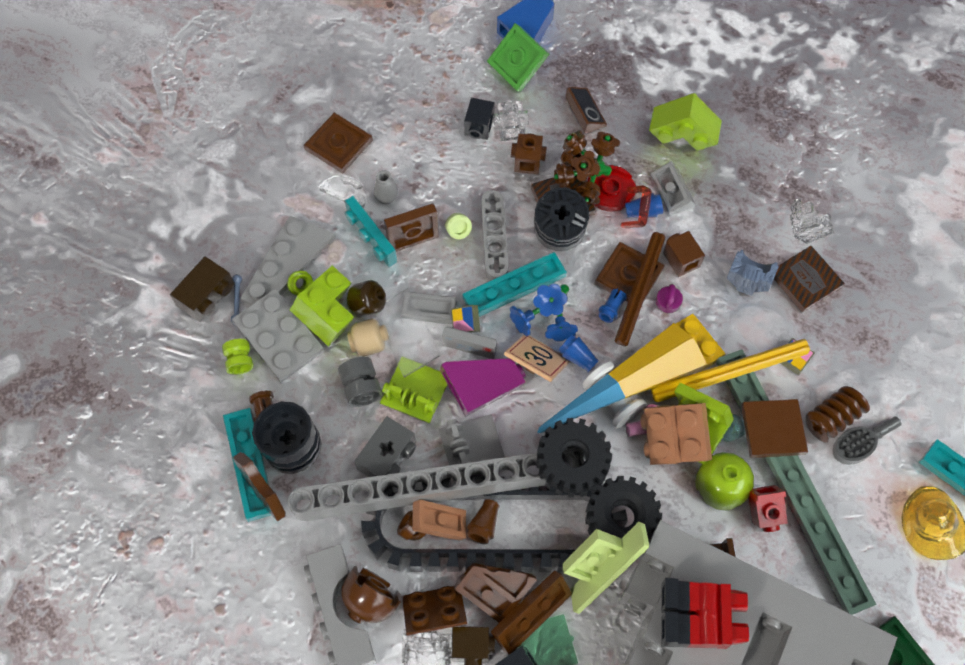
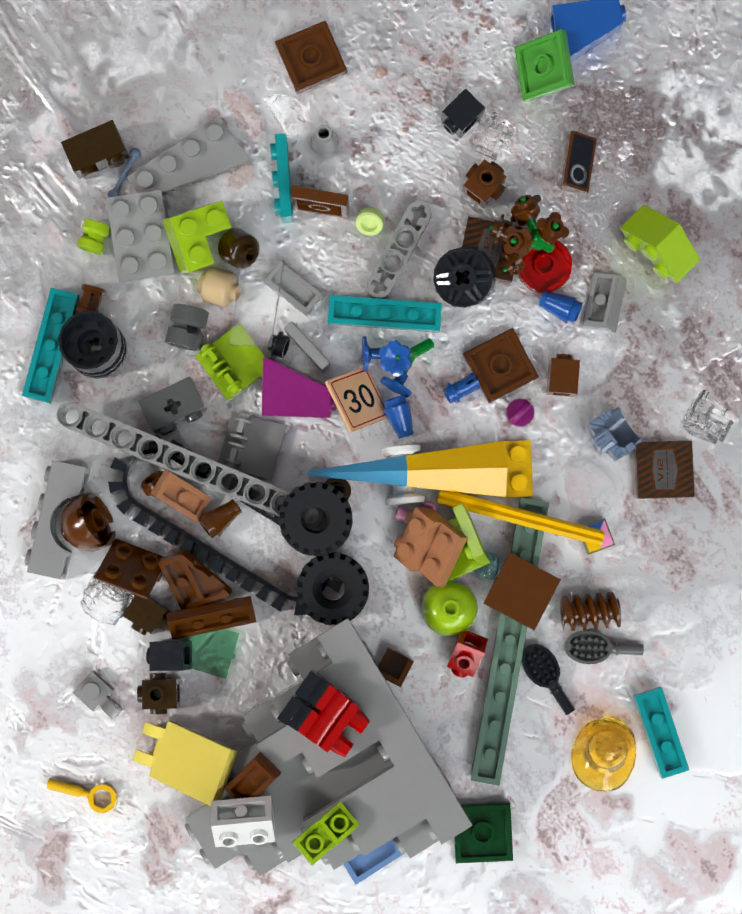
camera: 35 degrees right, 20 degrees up
reddish brown tile [232,452,286,522] -> none
lime plate [287,270,313,296] -> none
tile [451,305,480,333] -> none
yellowish green bracket [562,522,649,614] -> none
reddish brown axle [614,232,666,347] -> none
clear red piece [621,185,652,228] -> none
none -> black plate [267,331,290,358]
none -> black piece [521,644,575,715]

